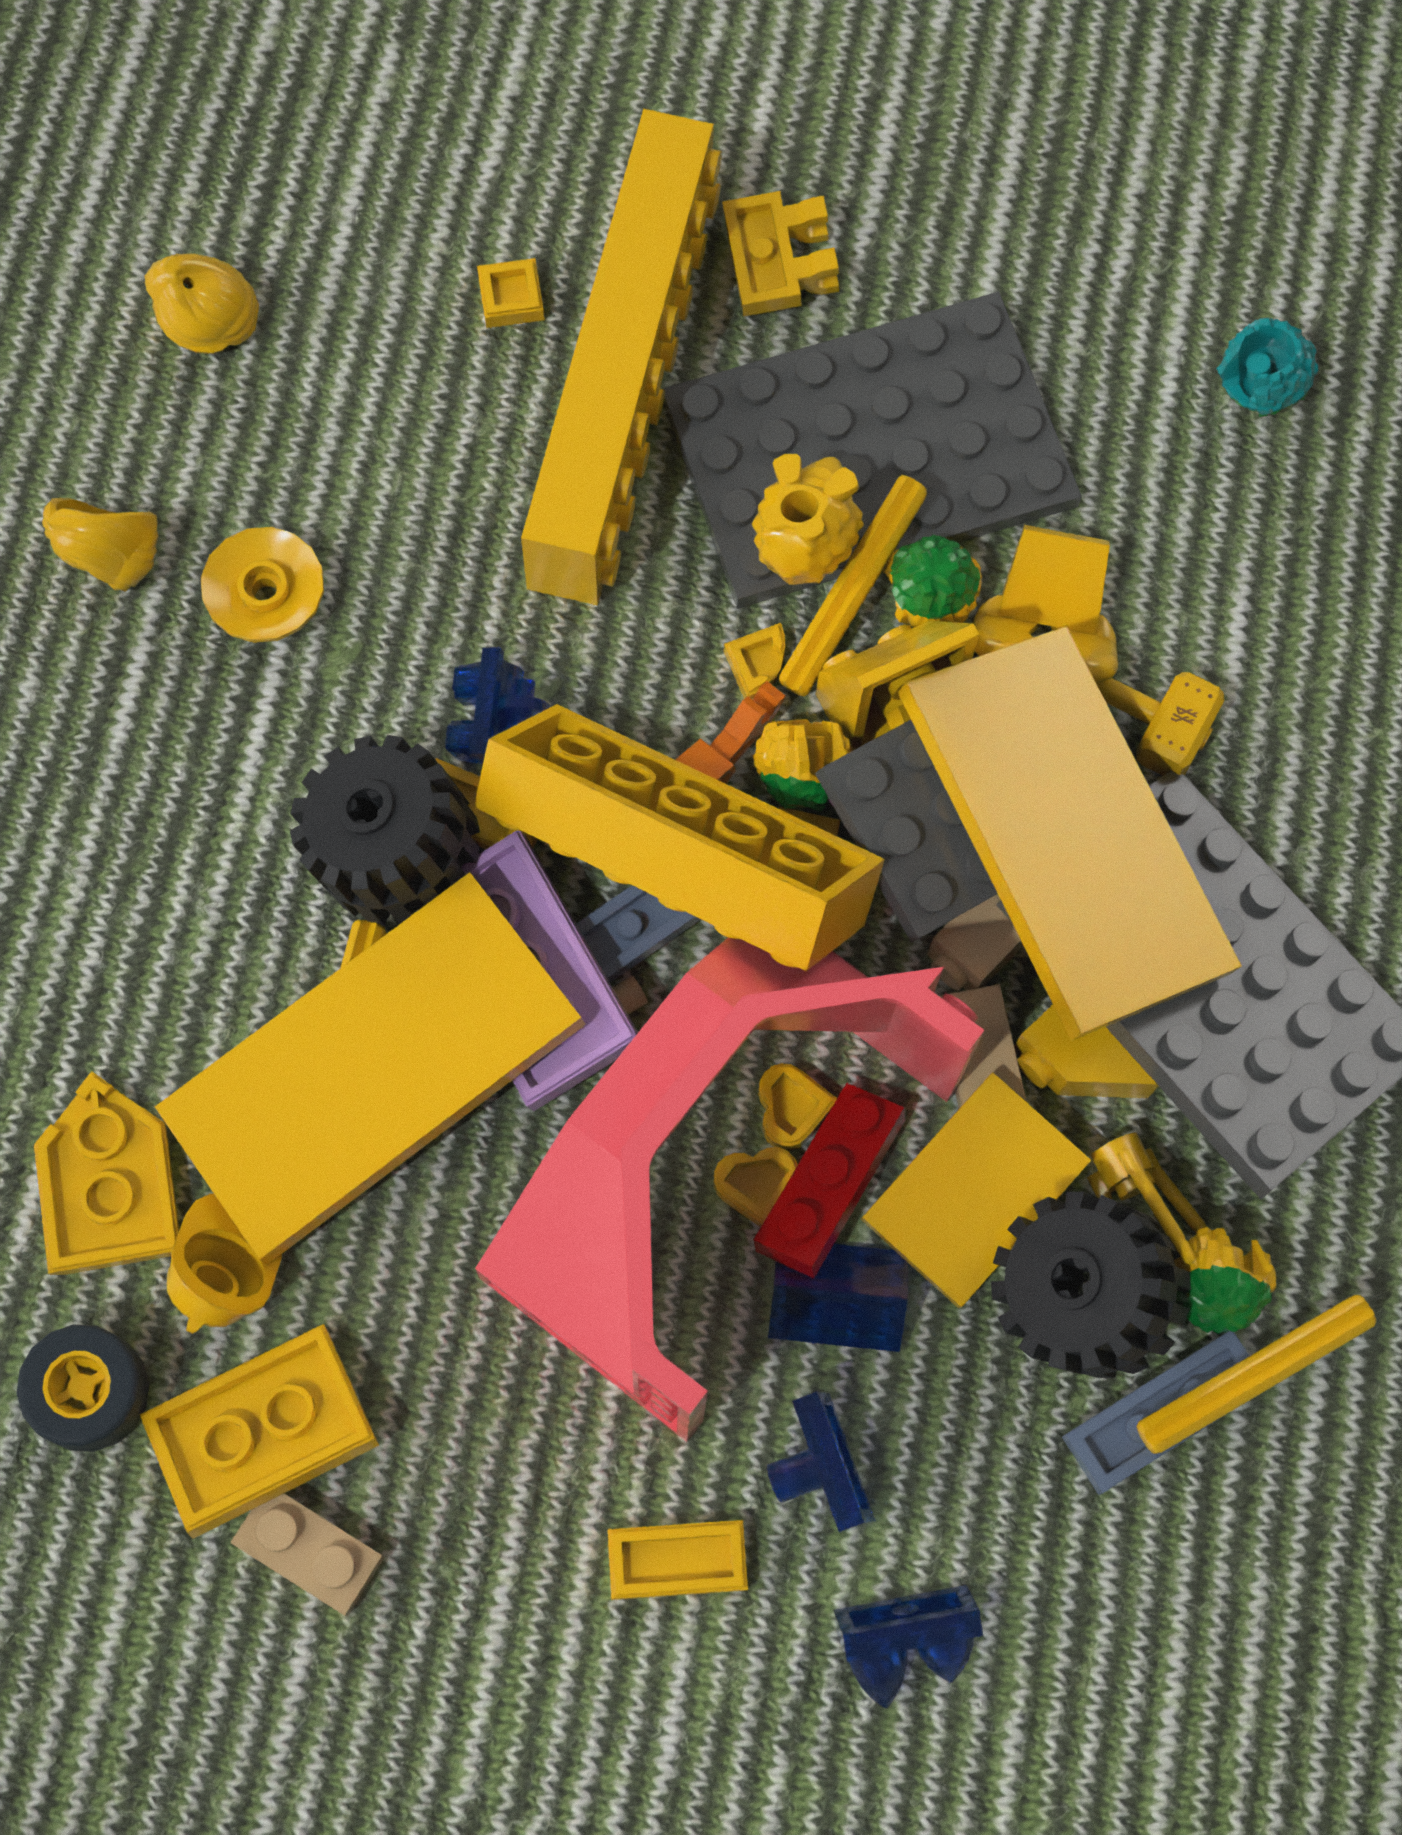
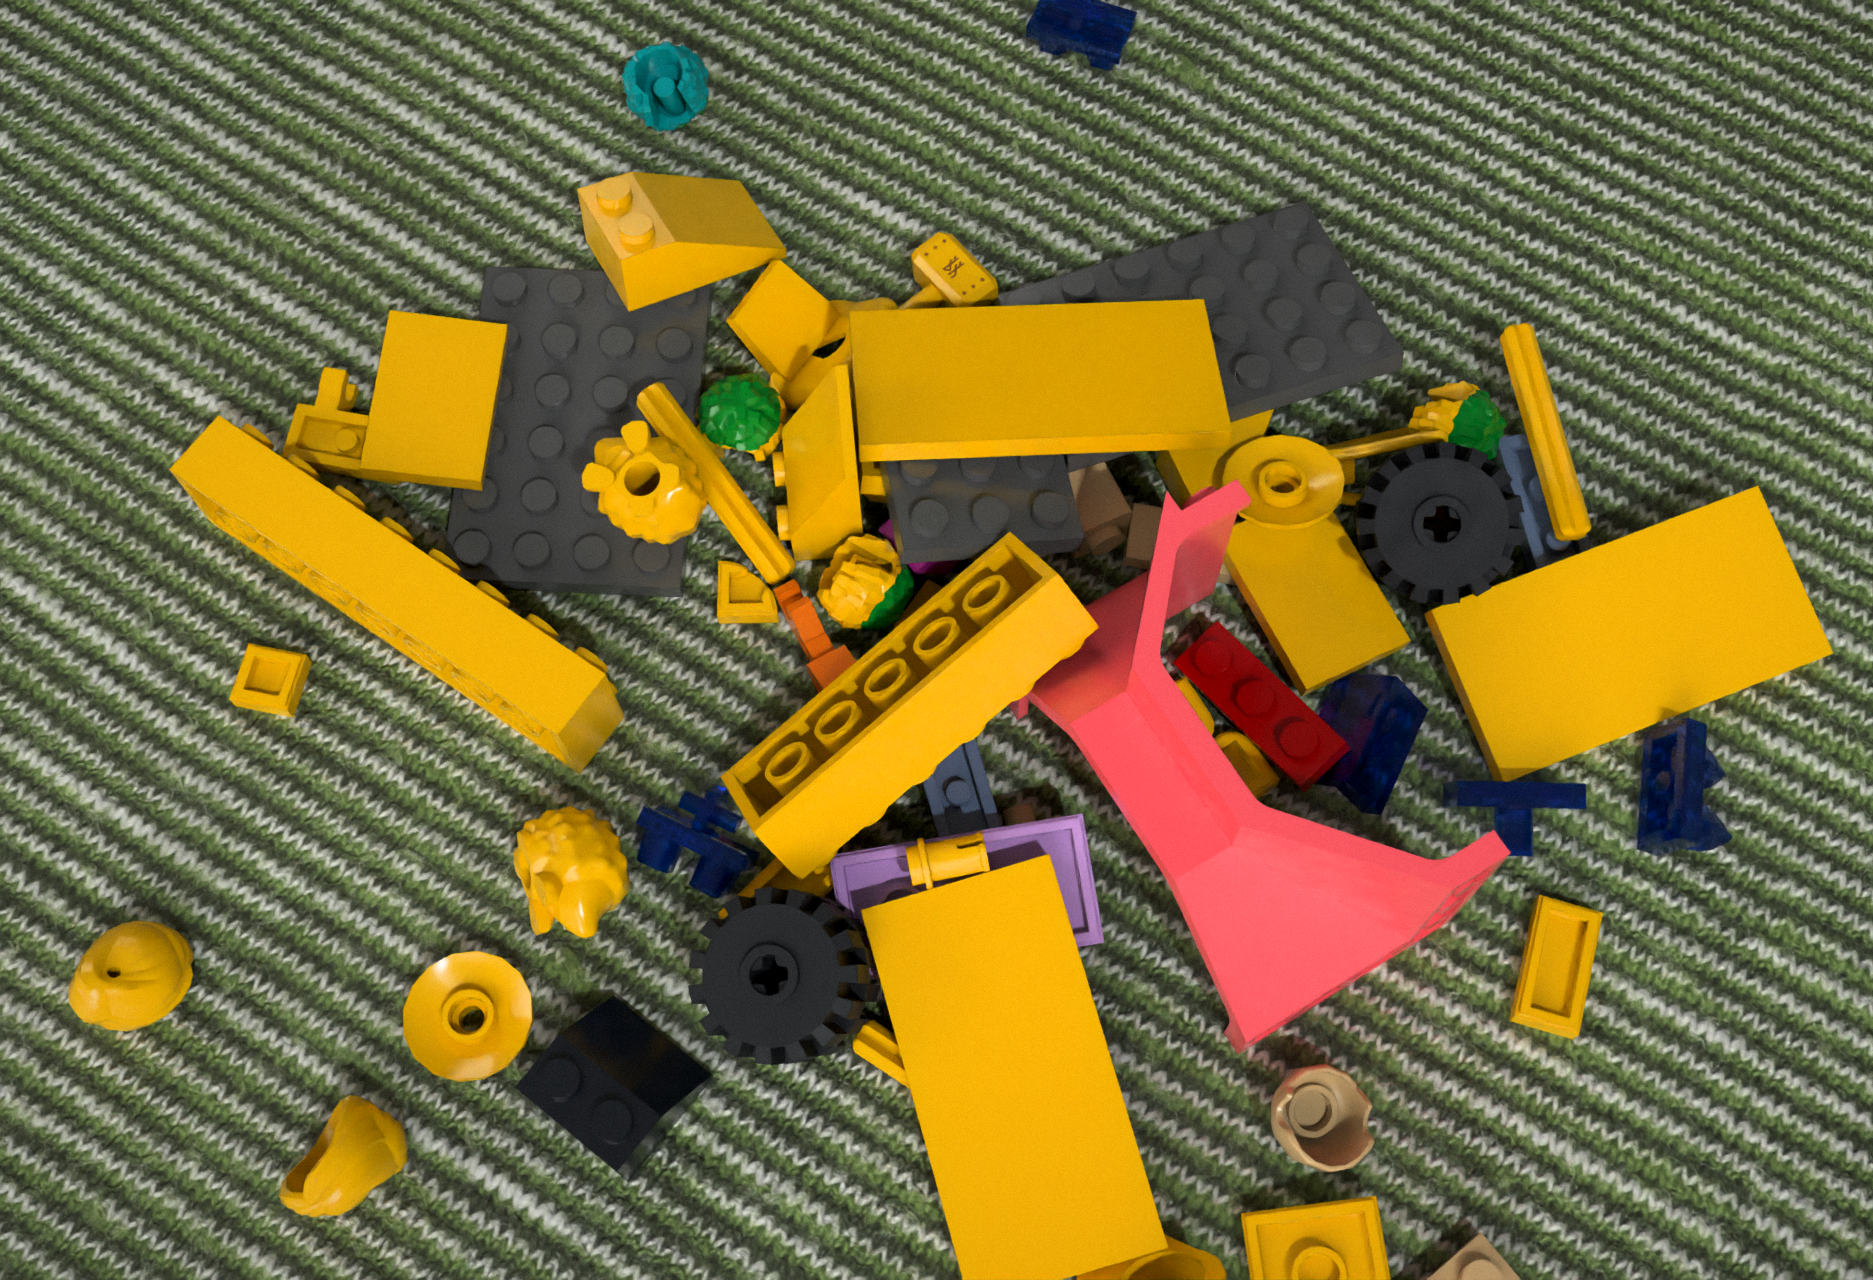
camera: 65 degrees left, 5 degrees down
none -> yellow tile [359,310,509,491]
none -> yellow animal [513,806,631,939]
none -> black slope [515,995,713,1182]
none -> yellow slope [577,172,787,312]
none -> yellow pin [905,831,990,890]
none -> yellow dish [1221,434,1345,530]
none -> tan hair [1270,1064,1375,1172]
none -> yellow tile [1424,486,1833,785]

